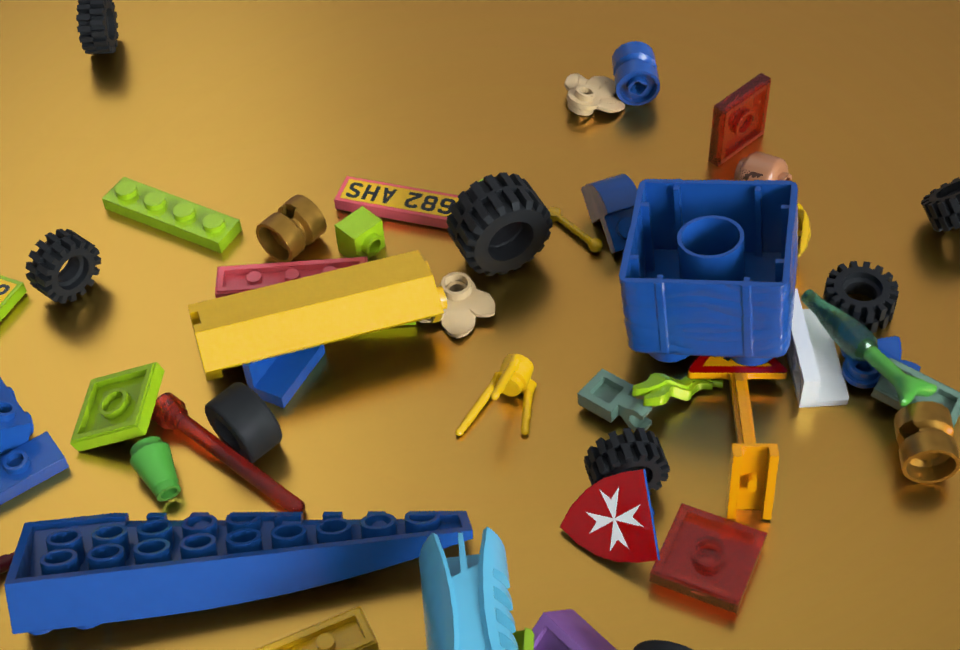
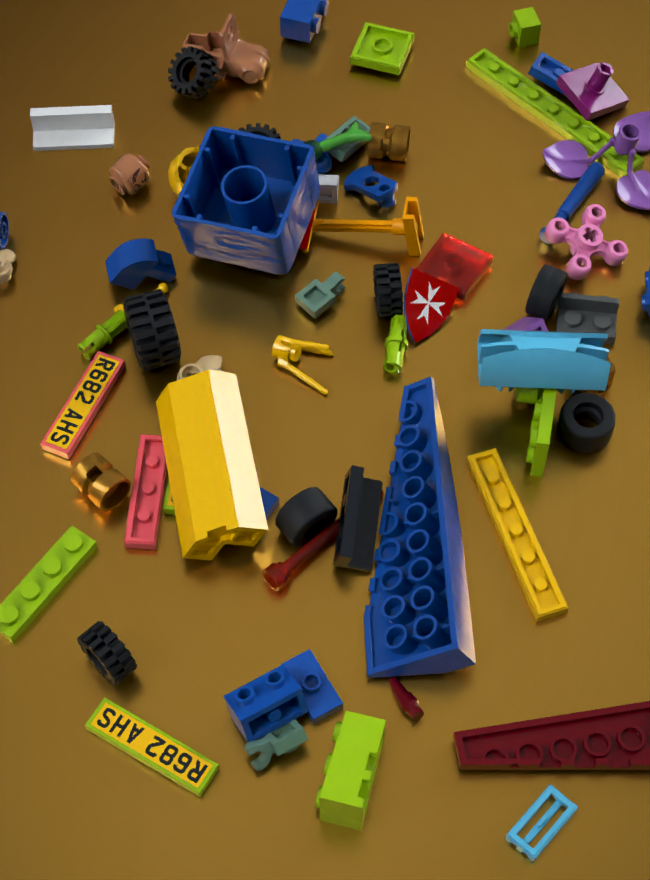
camera: 85 degrees left, 10 degrees up
lime plate [70,362,165,452] -> none
bright green cone [130,436,181,502] -> none
lime plate [334,206,386,259] -> none
lime hair [631,373,723,406] -> none
clear red plate [708,73,771,167] -> none
none -> white panel [30,105,115,151]
none -> black panel [333,465,383,572]
none -> blue piece [344,165,398,208]
none -> lime pin [383,315,408,374]

